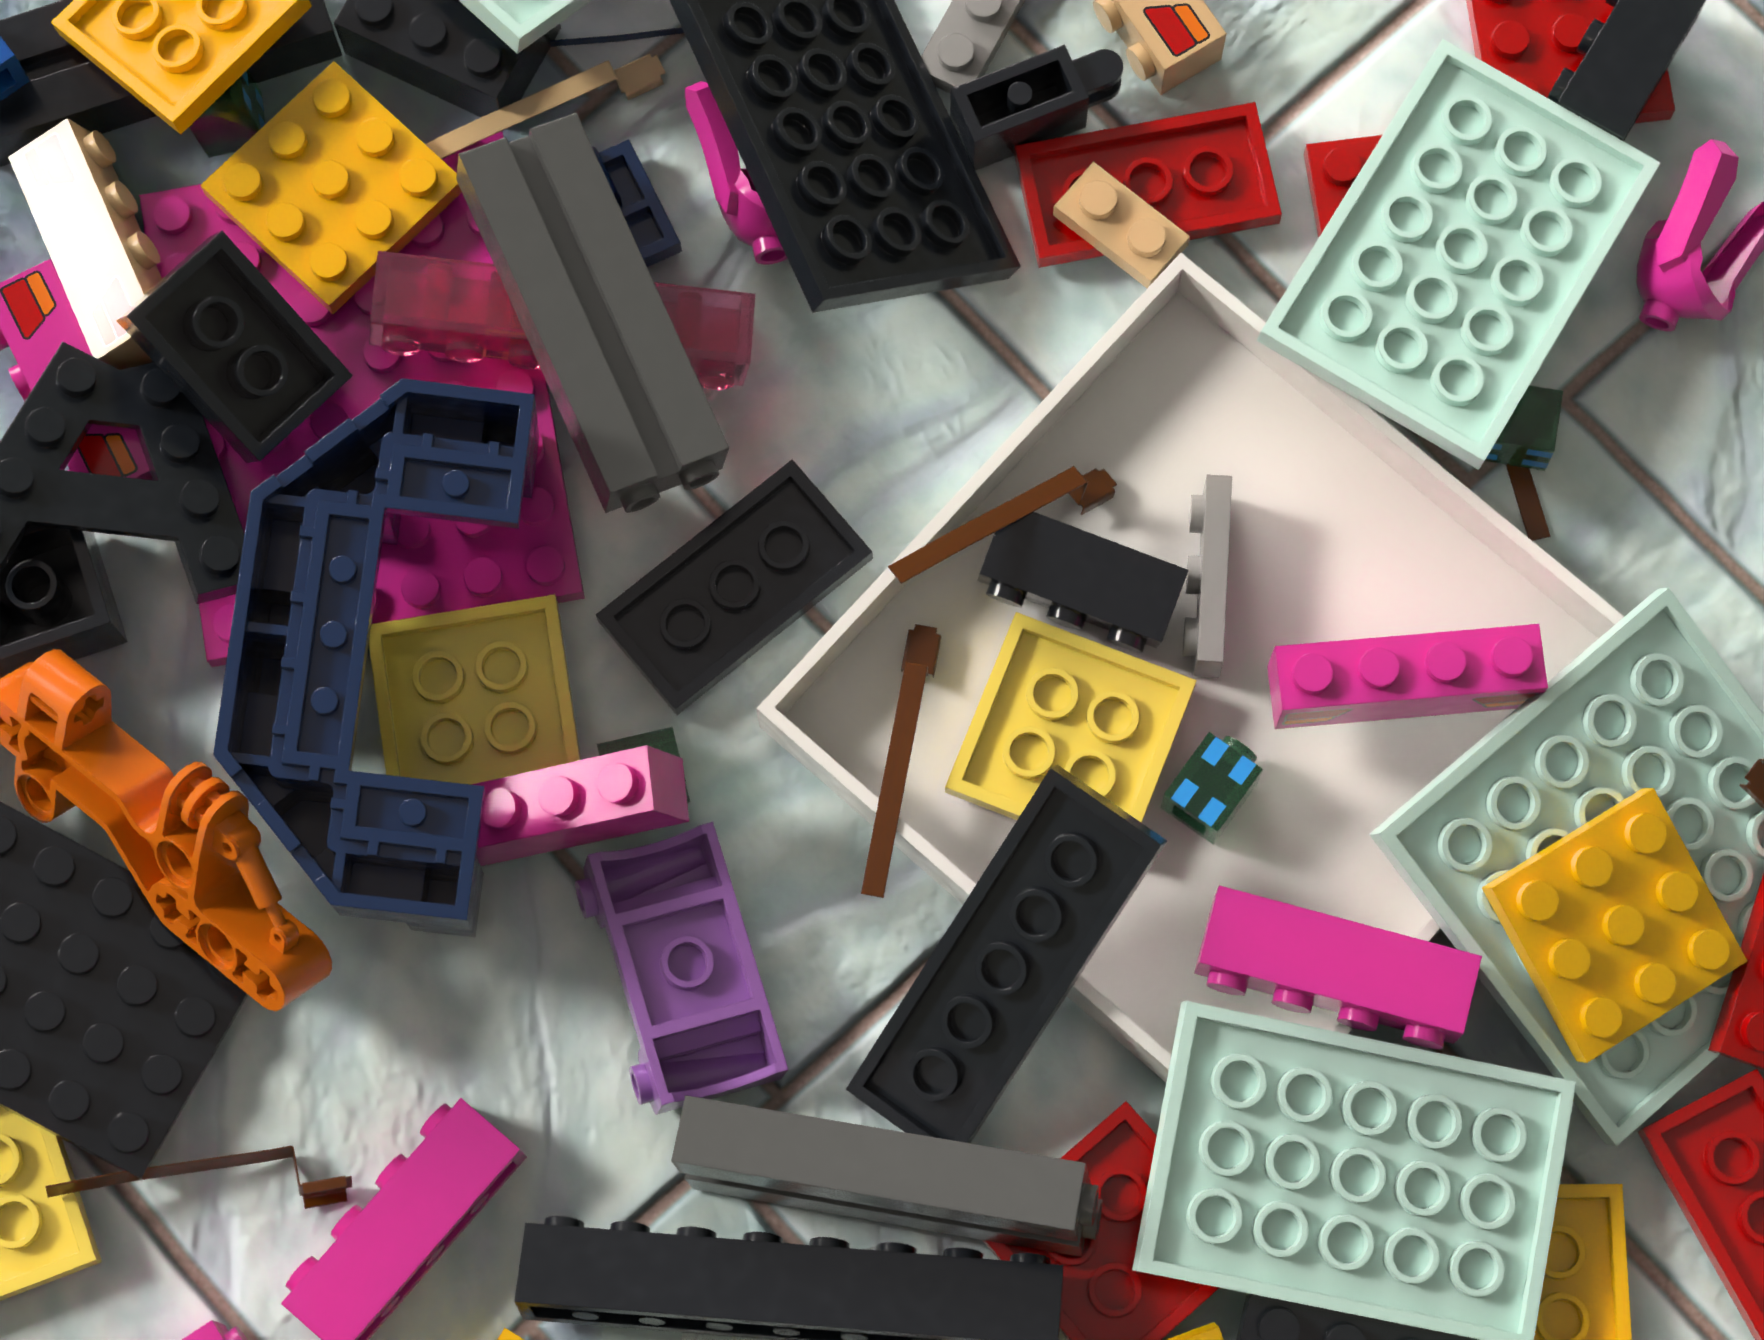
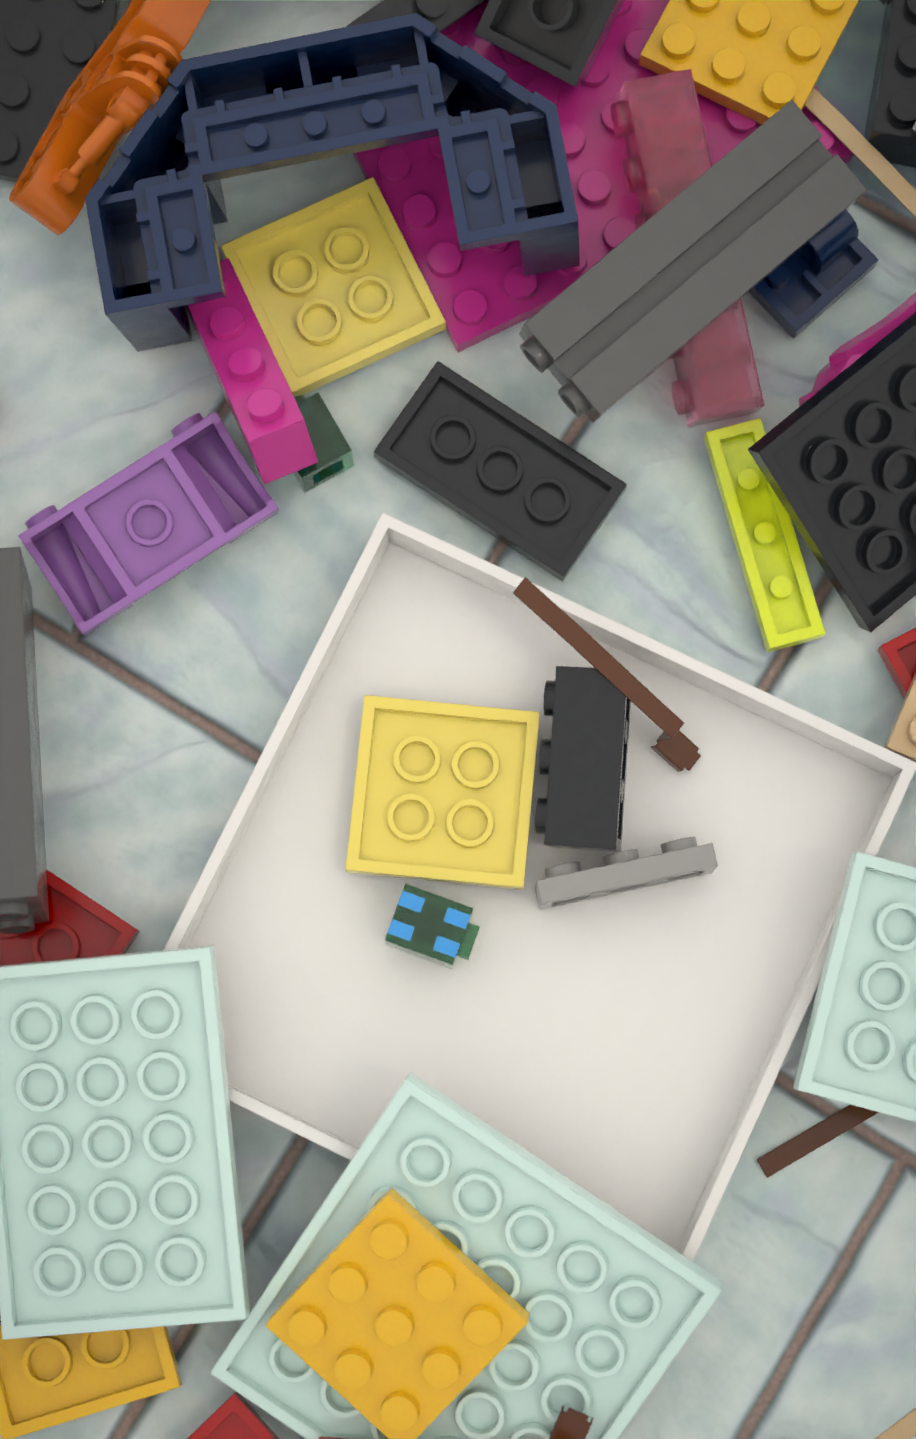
camera: 70 degrees right, 5 degrees up
black plate [846,765,1167,1143] -> none
reddish brown piece [861,624,942,898] -> none
dark pink brick [1194,885,1482,1049] -> none
dark pink brick [1267,624,1548,729] -> none
clear green brick [1485,385,1563,471] -> none
none -> neon yellow plate [704,418,826,653]

